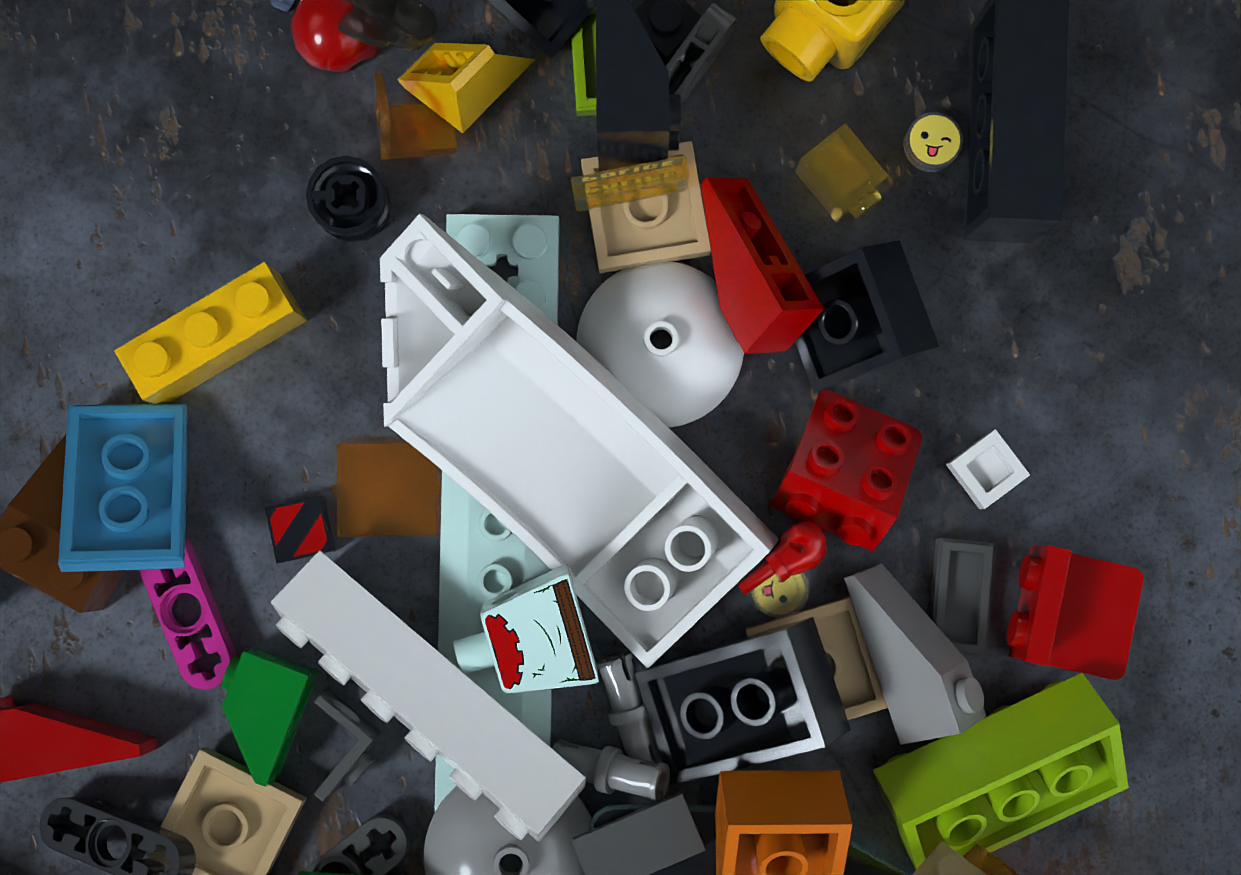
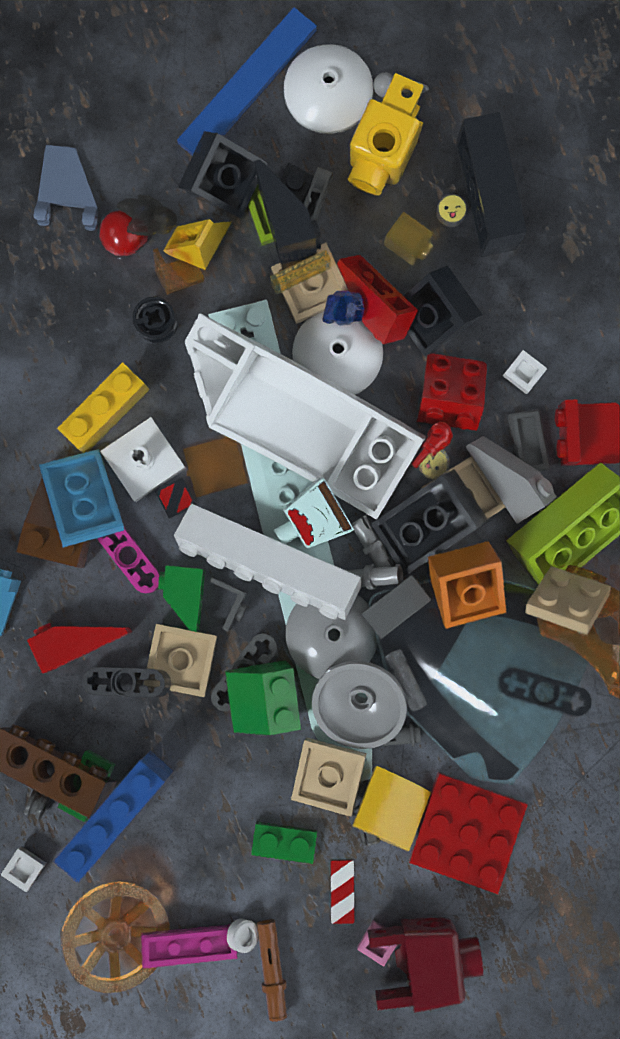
camera: 15 degrees left, 0 degrees up
none -> white tile [100,417,186,502]
none -> clear blue piece [322,290,365,326]

